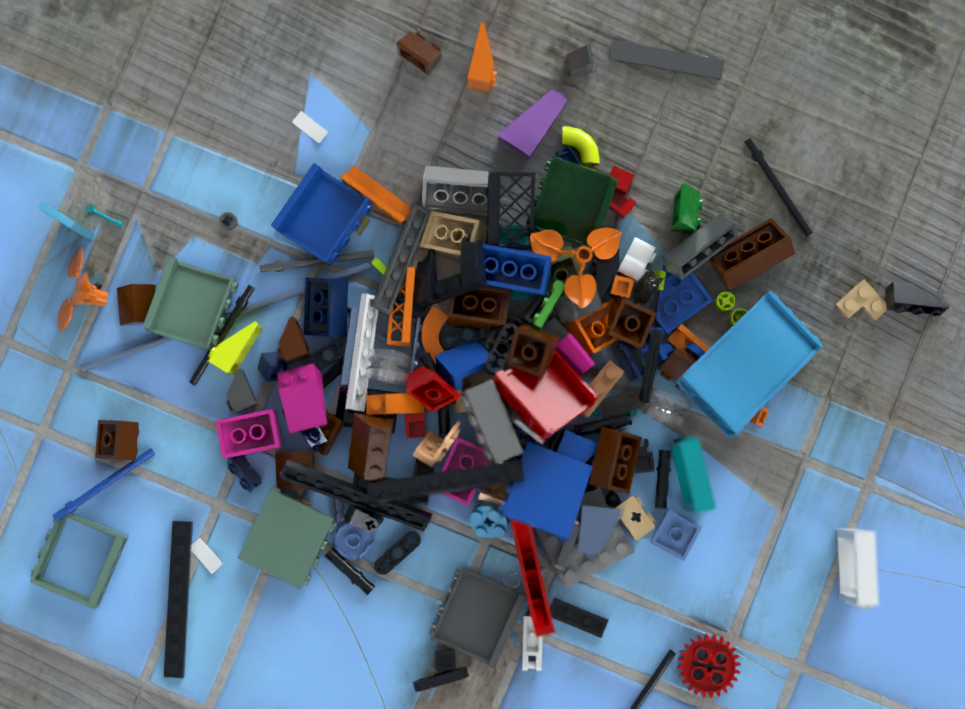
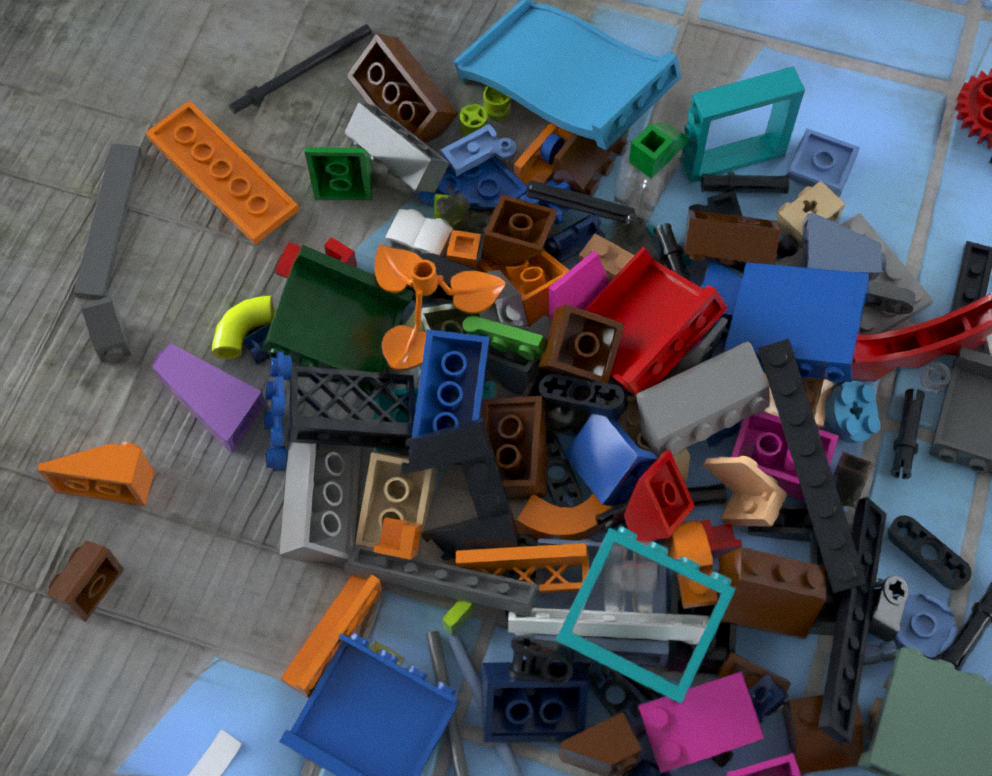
camera: 95 degrees left, 20 degrees down
none -> orange plate [145,100,299,245]
none -> blue plant [264,352,292,471]
none -> orange panel [373,517,422,559]
none -> medium blue hinge [441,124,516,176]
none -> black piece [508,636,574,685]
none -> teal window [556,526,735,704]
none -> green slope [628,122,690,179]
none -> clear smoke slope [833,452,874,509]
none -> black pin [891,388,925,479]

